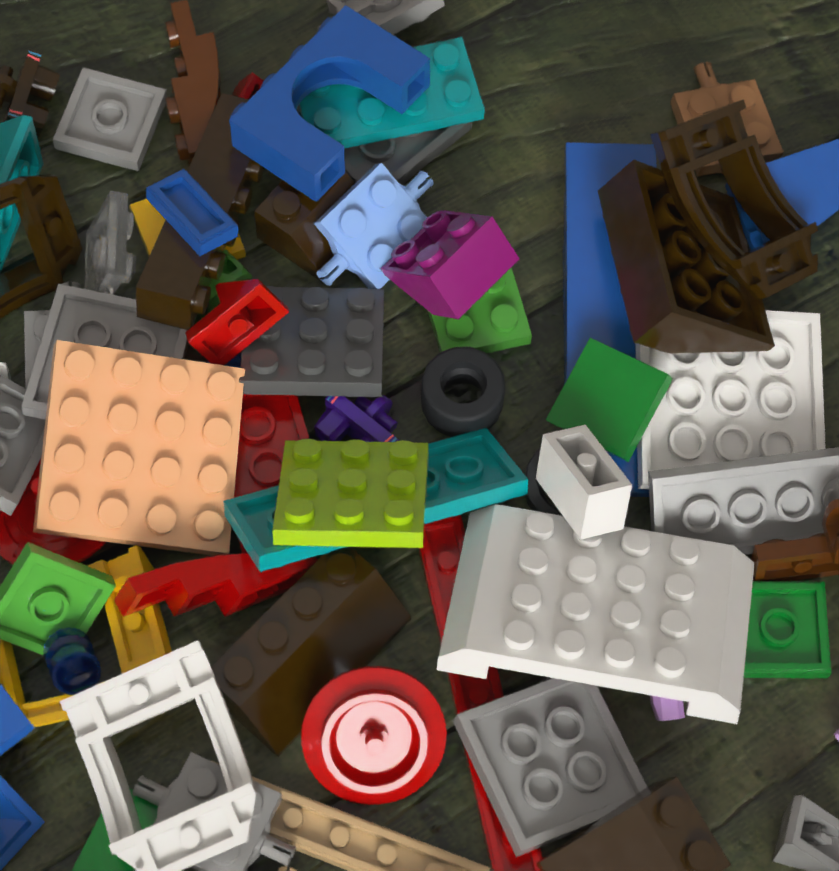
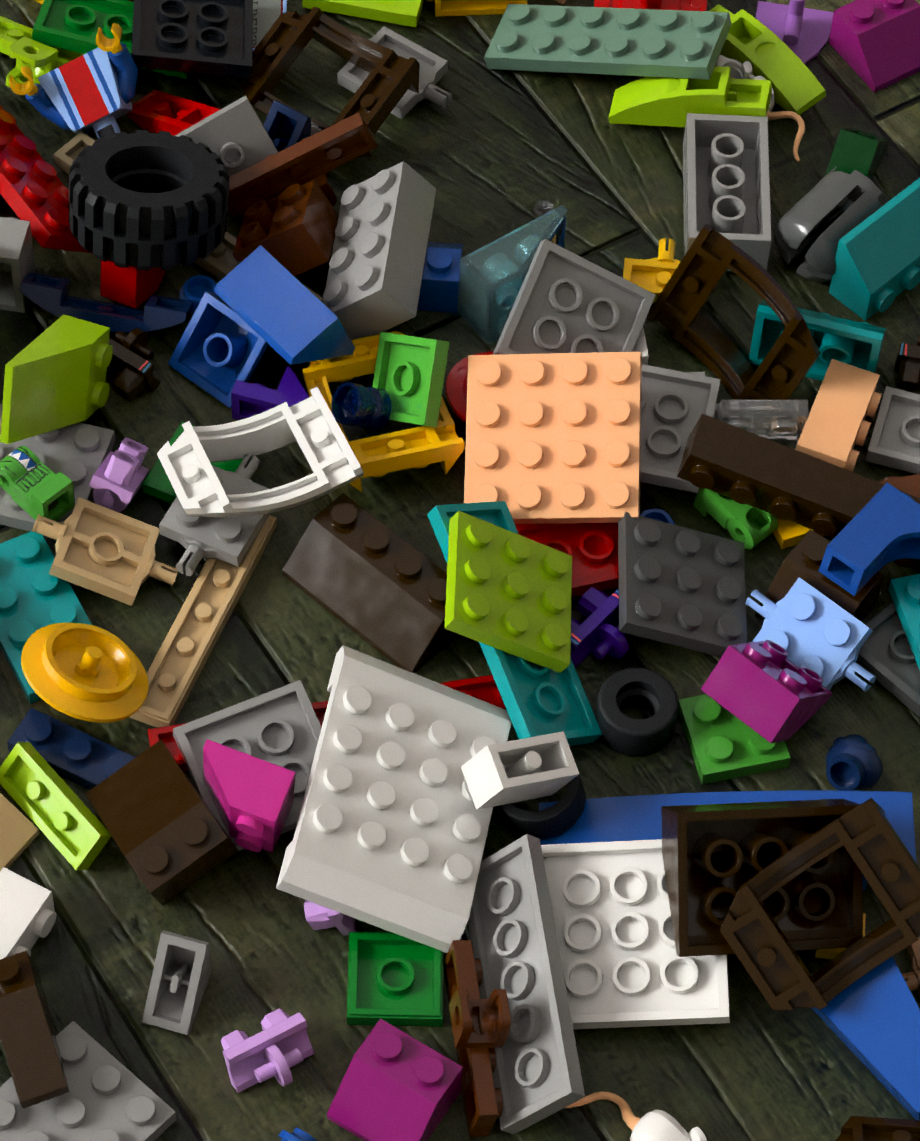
camera: 90 degrees right, 10 degrees down
red slope [114,553,318,617] -> none
blue tile [146,169,238,256] -> none
red slope [185,279,289,365] -> none
red piece [301,666,447,805] -> none
green tile [546,338,673,462] -> none
none -> dark pink slope [203,739,296,853]
none -> dark purple slope [231,366,309,420]
none -> light nougat brick [795,359,882,472]
none -> dark blue animal [825,734,883,791]

